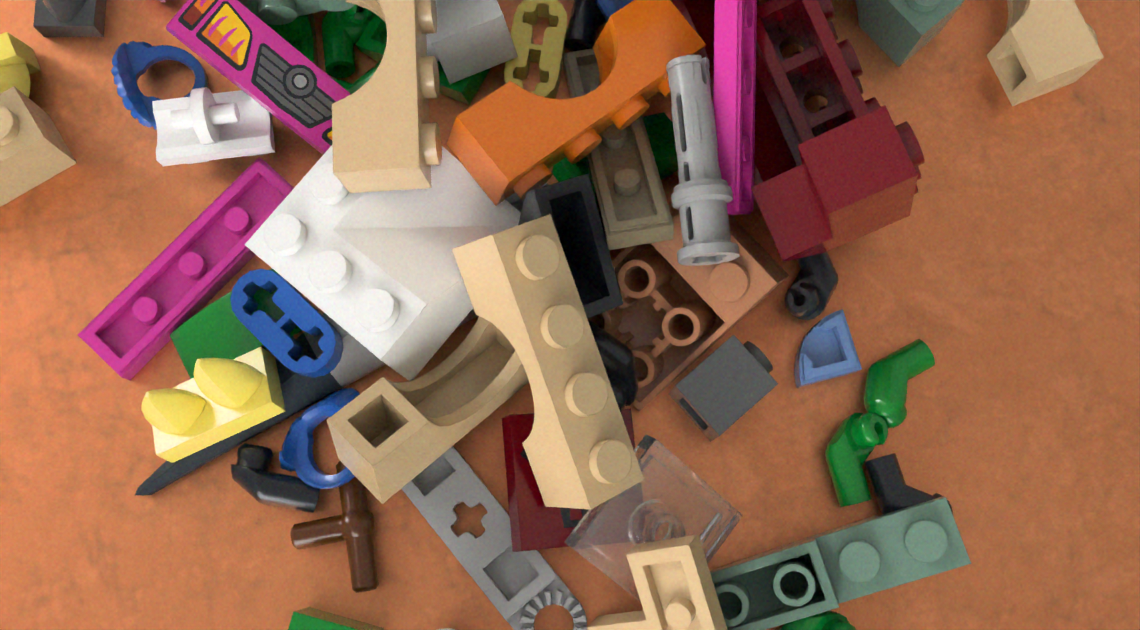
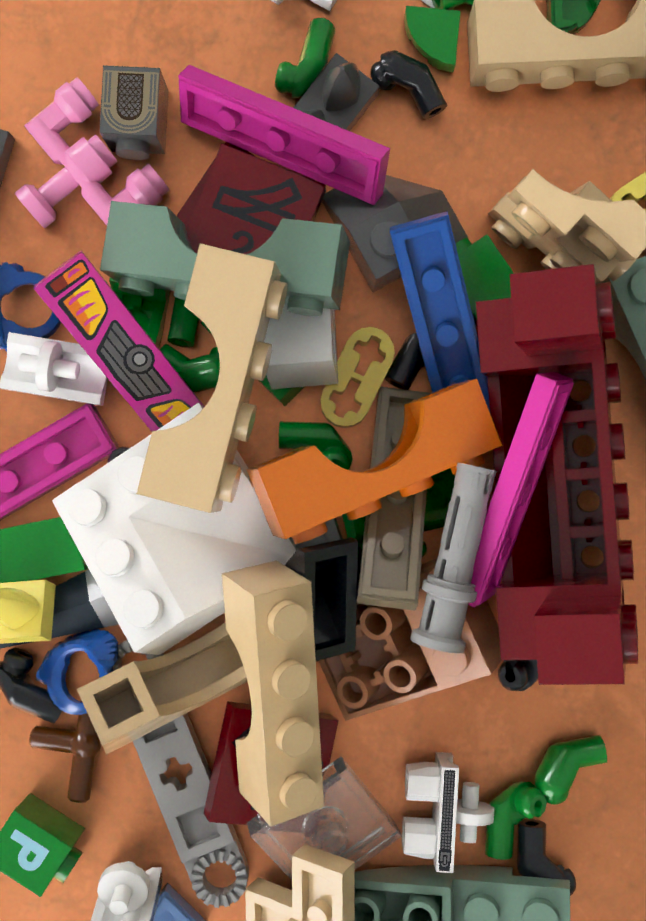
camera: 20 degrees right, 10 degrees up
blue beam [230,269,344,378] -> none
black arm [588,319,638,412] -> none
dark grey brick [669,335,778,441] -> none
medium blue tile [794,309,862,388] -> none
none -> white hips [401,752,494,873]

